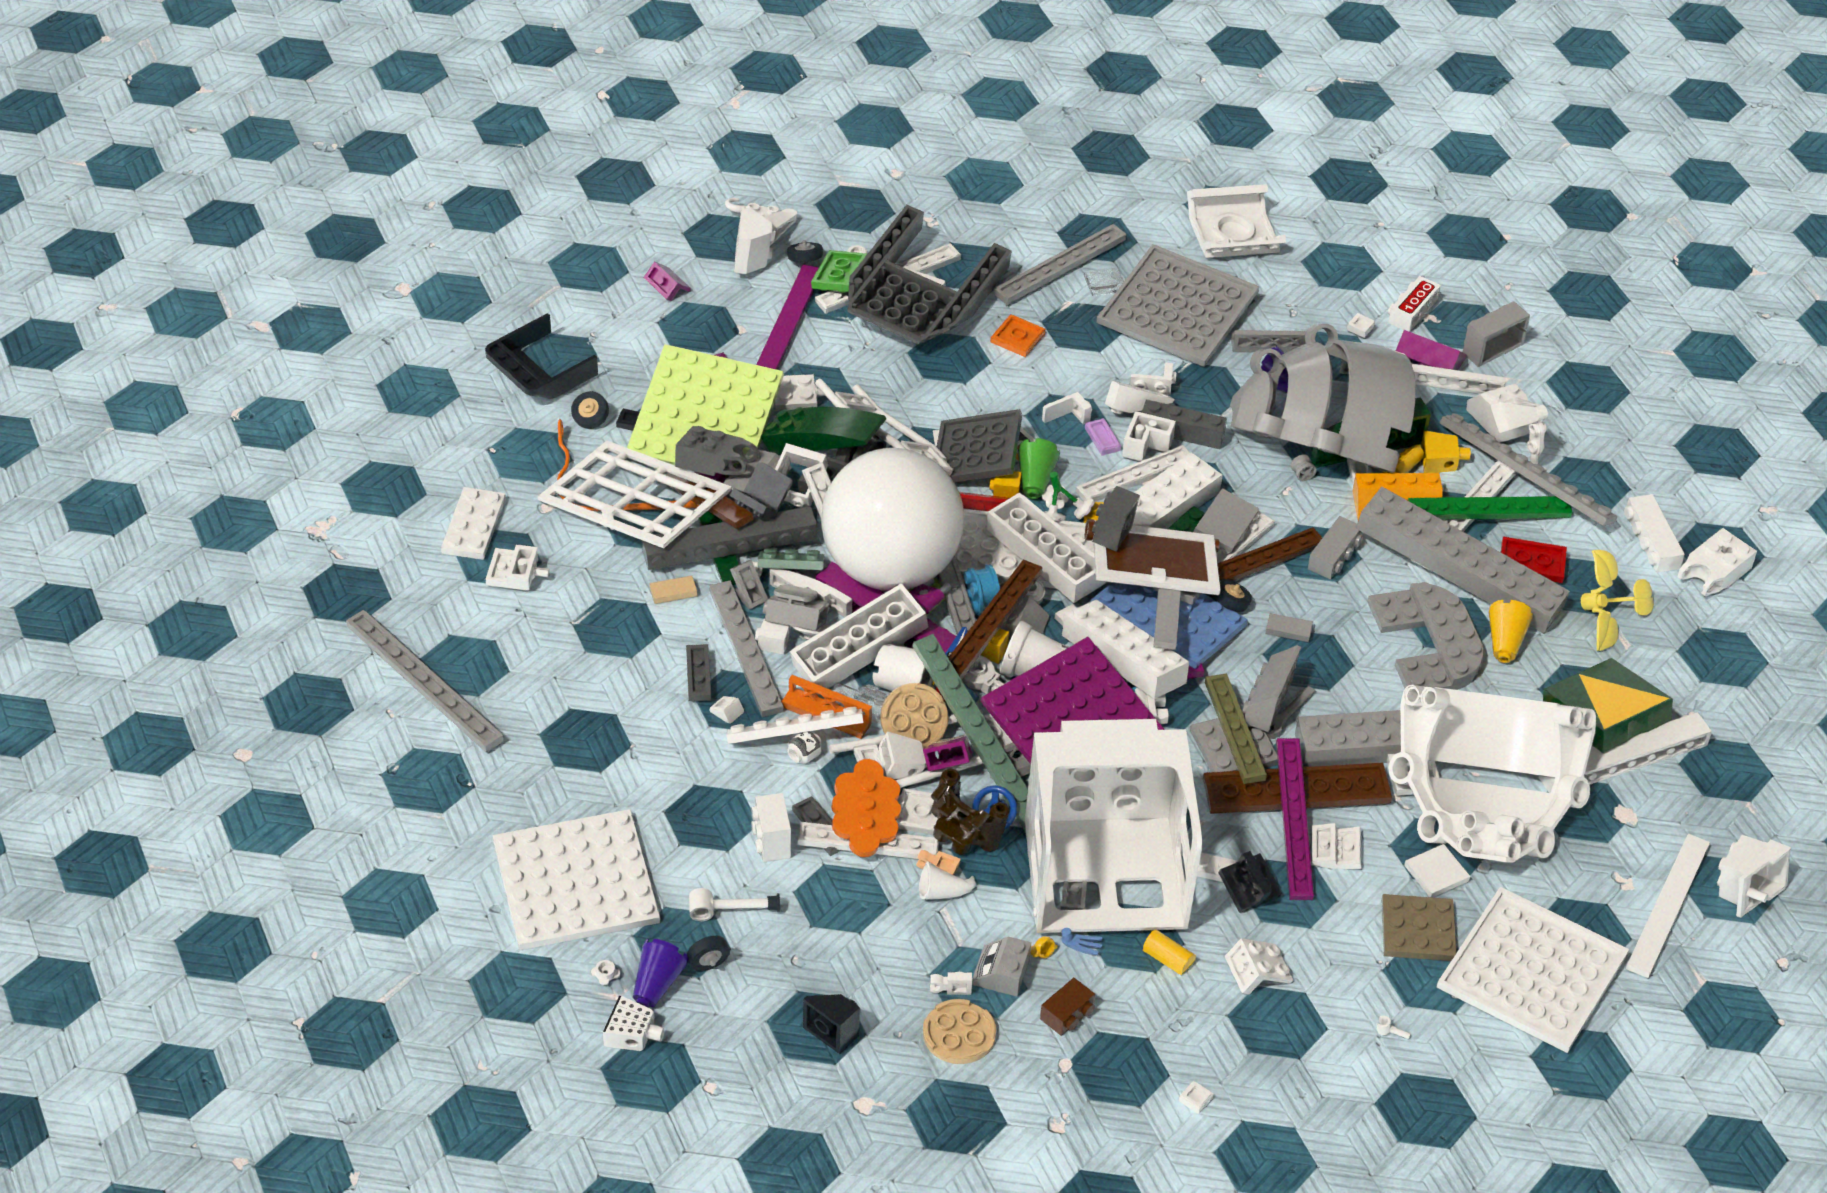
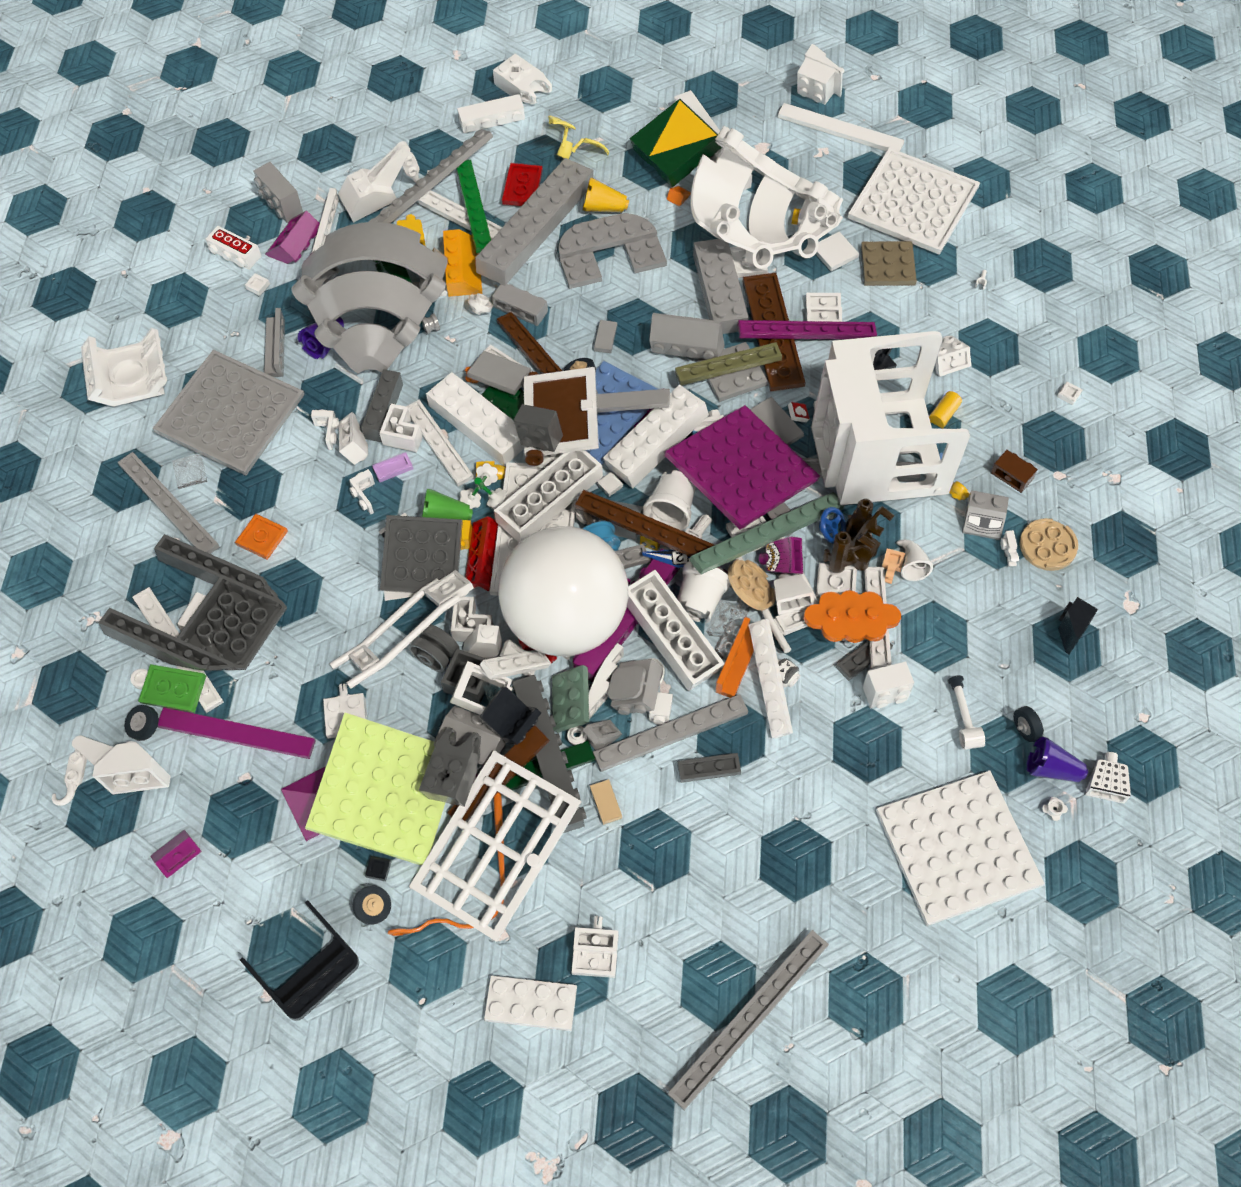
camera: 90 degrees left, 15 degrees up
white slope [709,696,744,724] -> none
dark green slope [761,407,886,455] -> none
none -> white plate [467,293,493,315]

